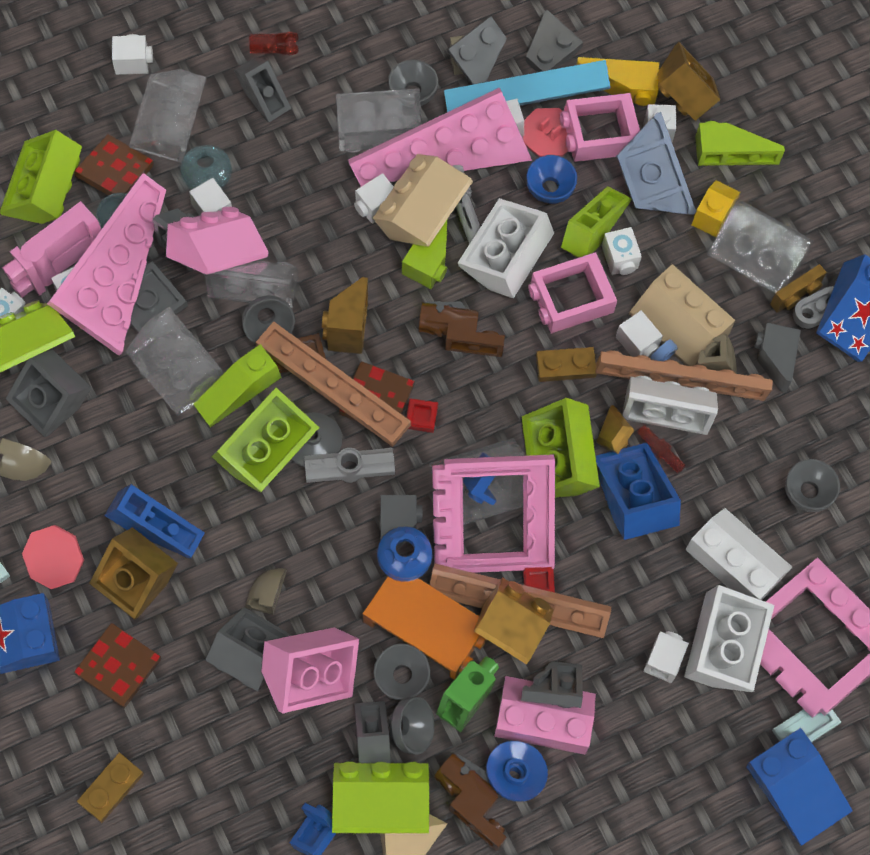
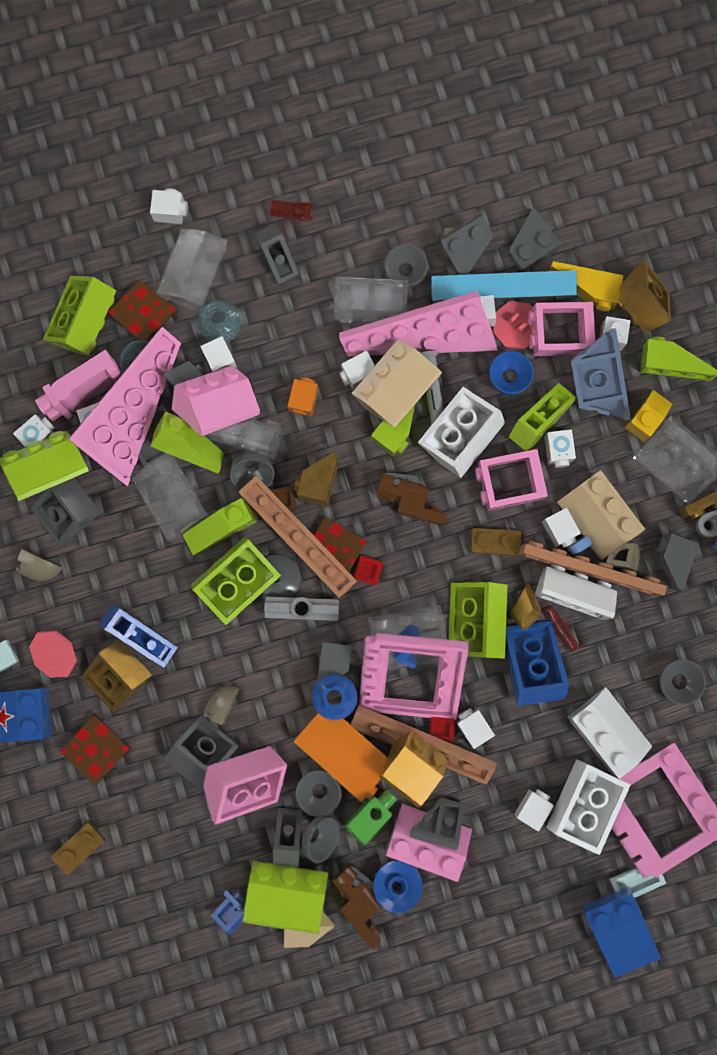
camera: 15 degrees right, 15 degrees up
none -> lime slope [150,412,224,473]
none -> orange brick [287,377,319,417]
none -> white brick [456,708,495,749]

